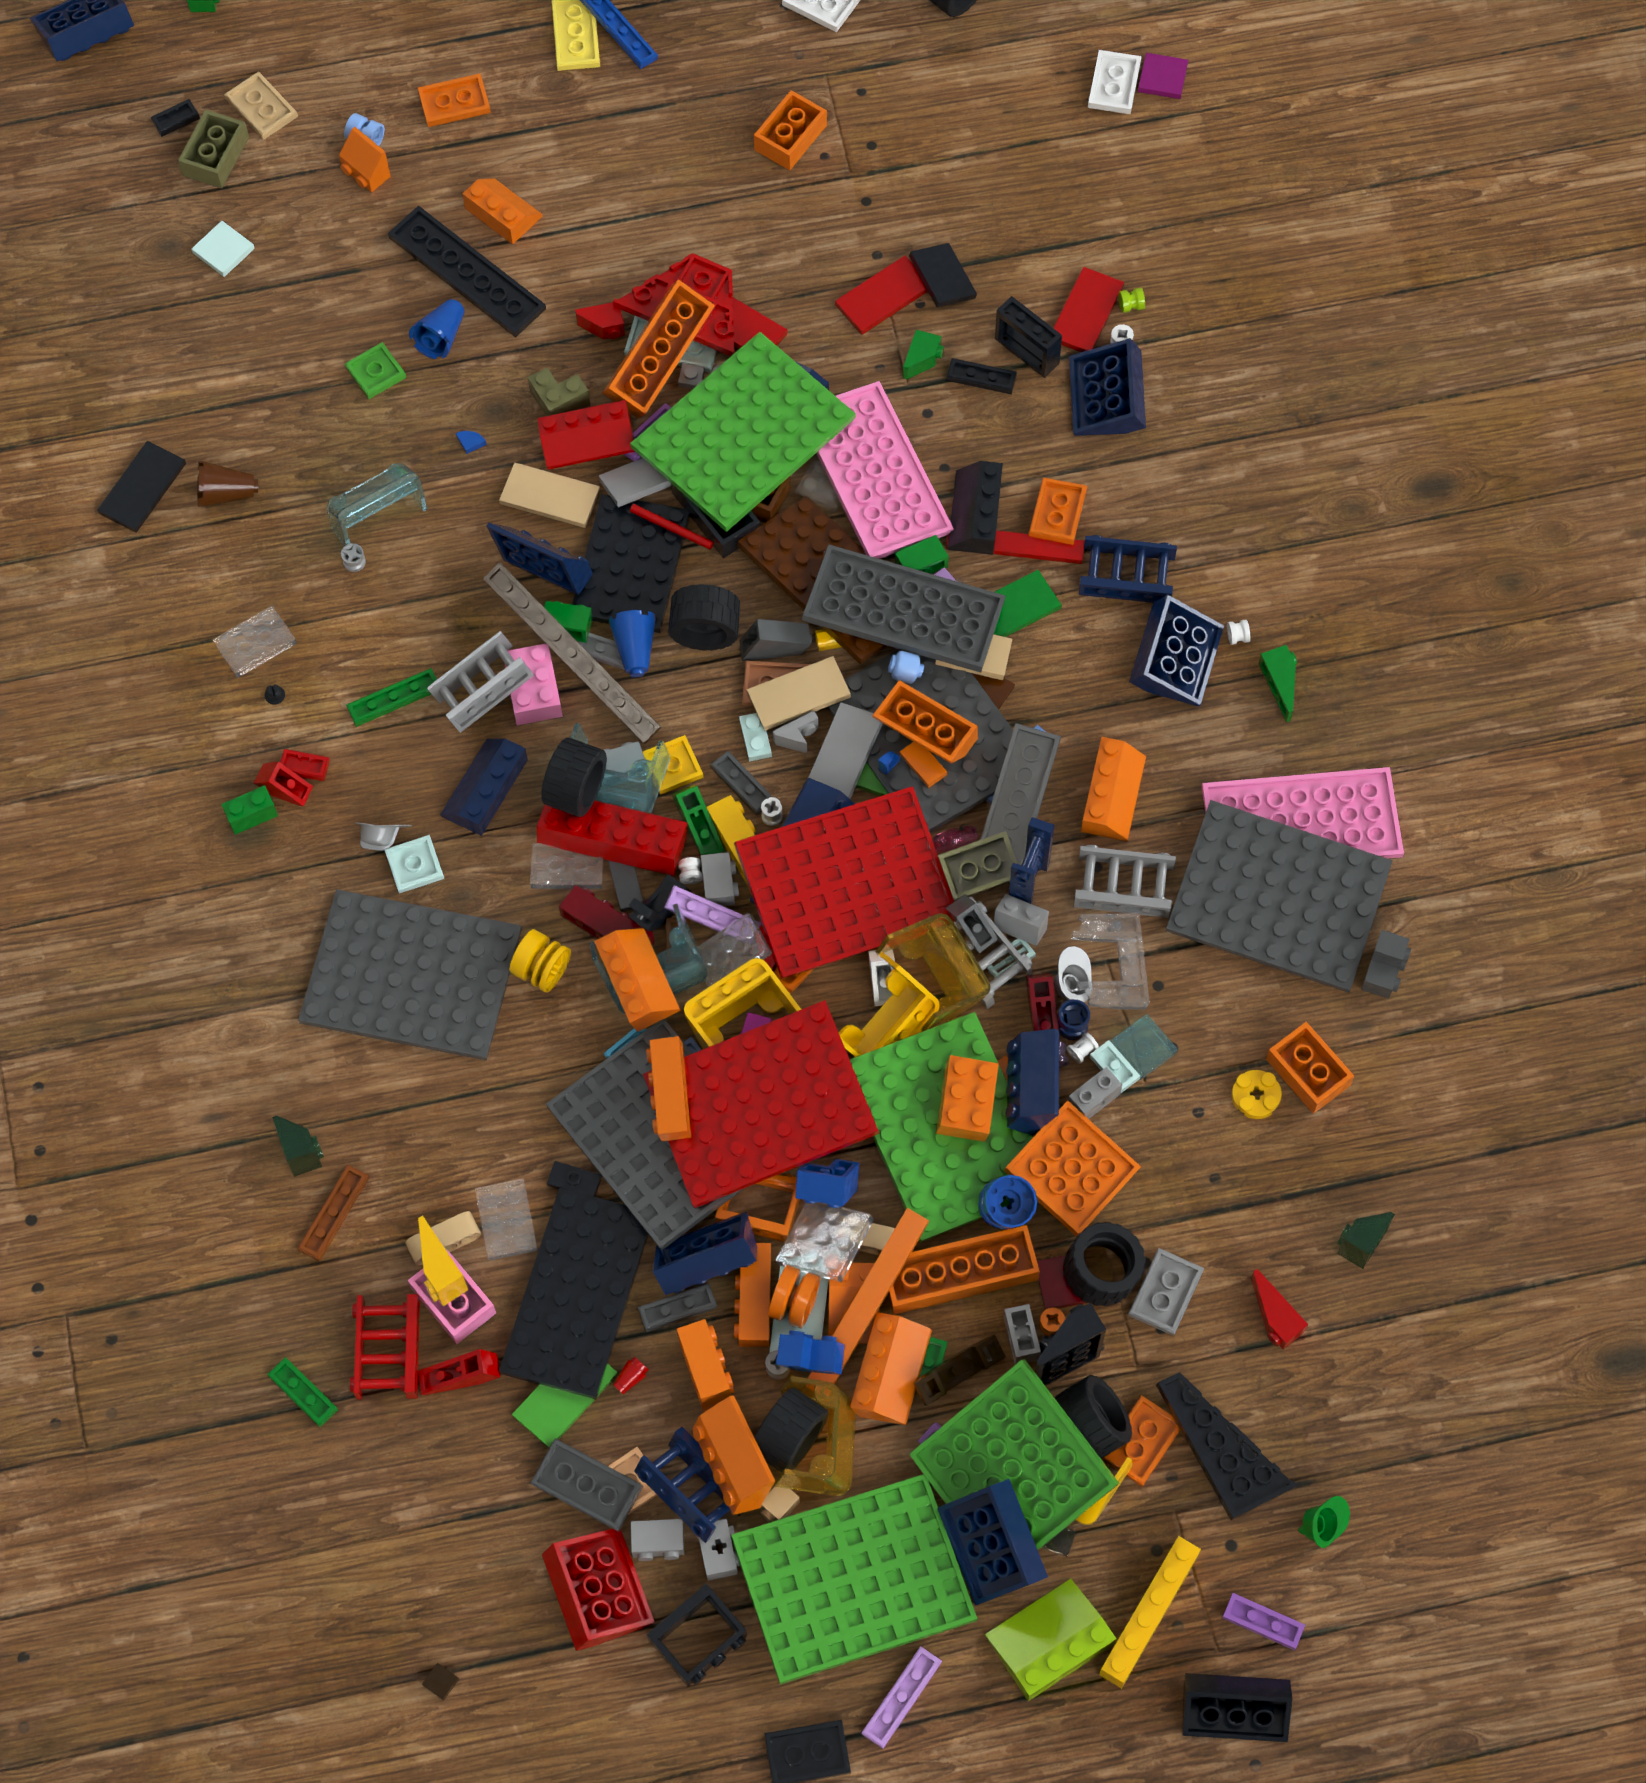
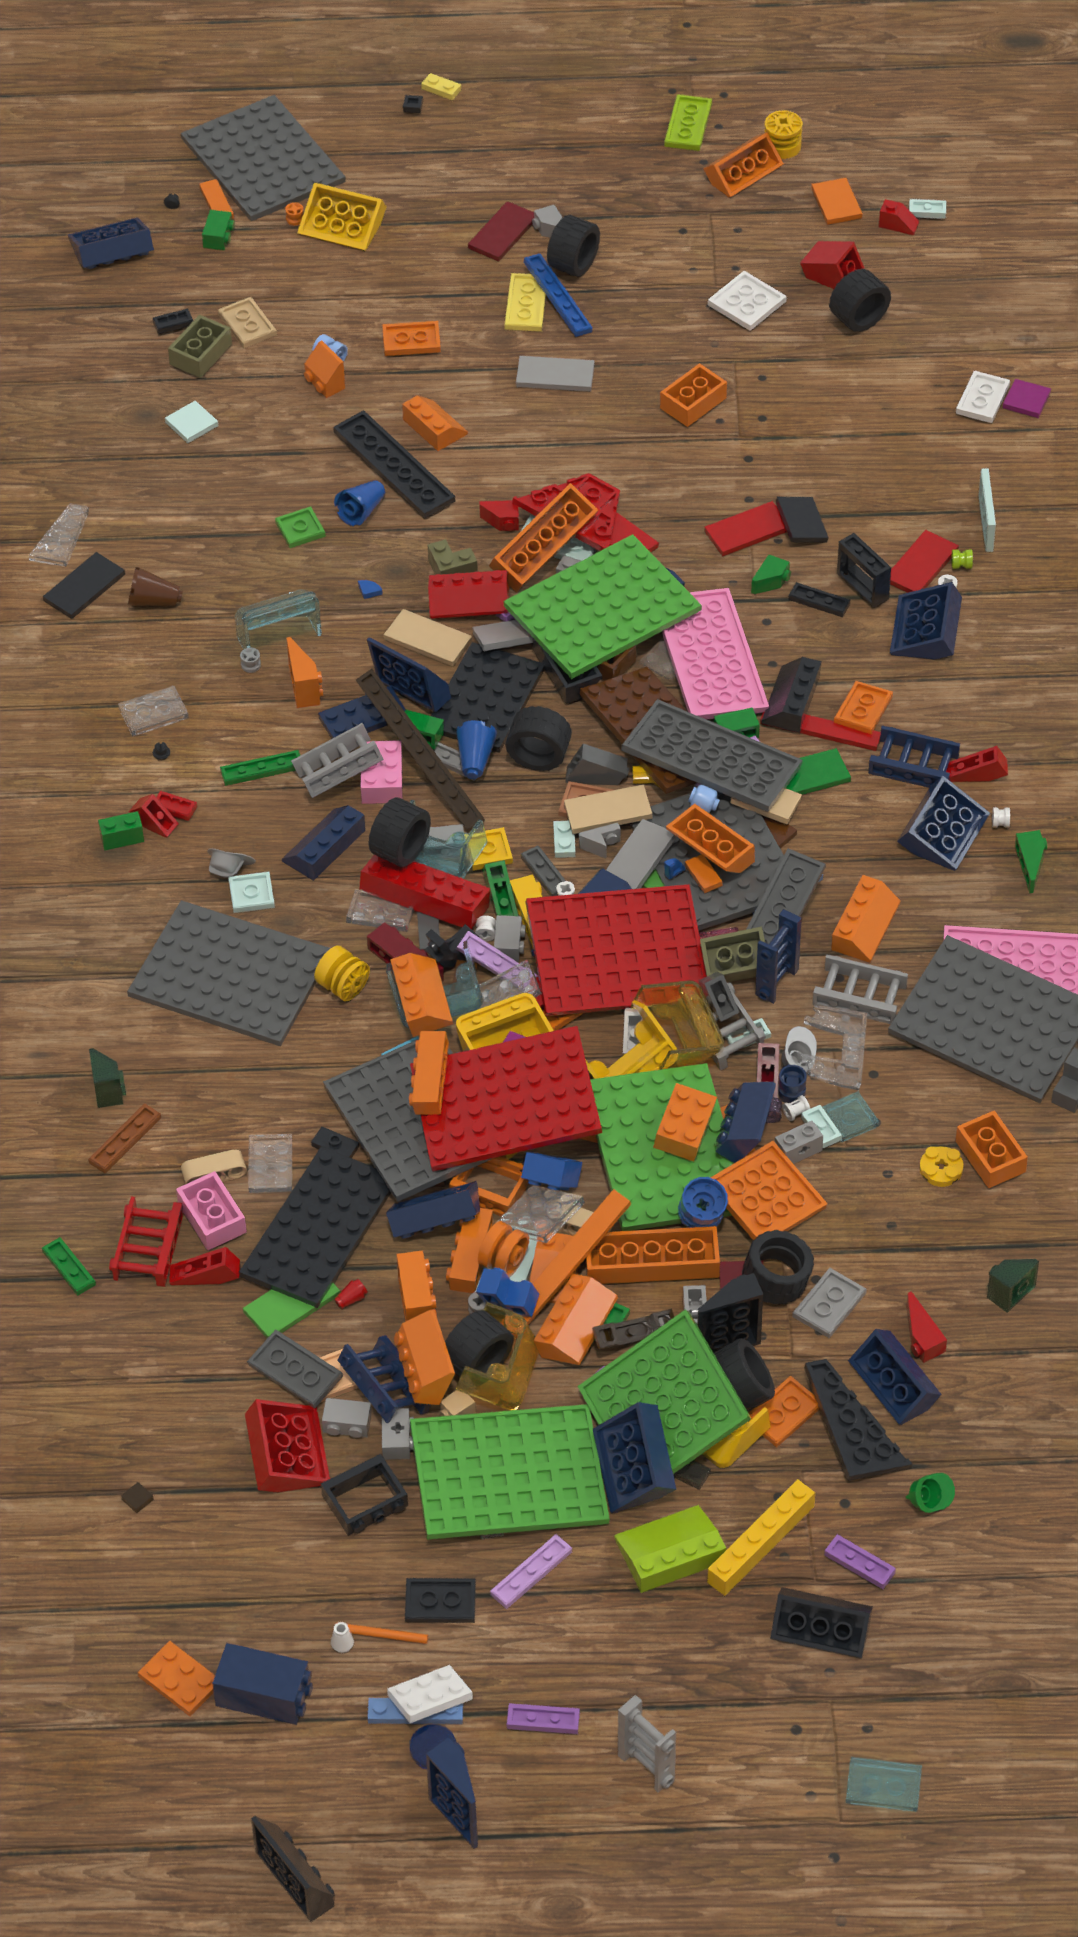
camera: 10 degrees right, 15 degrees down
yellow slope [418,1215,468,1306] -> none
red bar [630,504,714,550] -> none
dark grey tile [638,1283,717,1332] -> none
light grey brick [994,894,1049,946] -> none
none -> clear wing [28,503,89,567]
none -> orange slope [286,637,323,708]
none -> dark blue plate [318,686,406,739]
none -> light grey tile [516,356,595,392]
none -> dark blue slope [848,1329,942,1425]
none -> red slope [946,746,1008,782]
none -> light aqua tile [978,468,996,552]

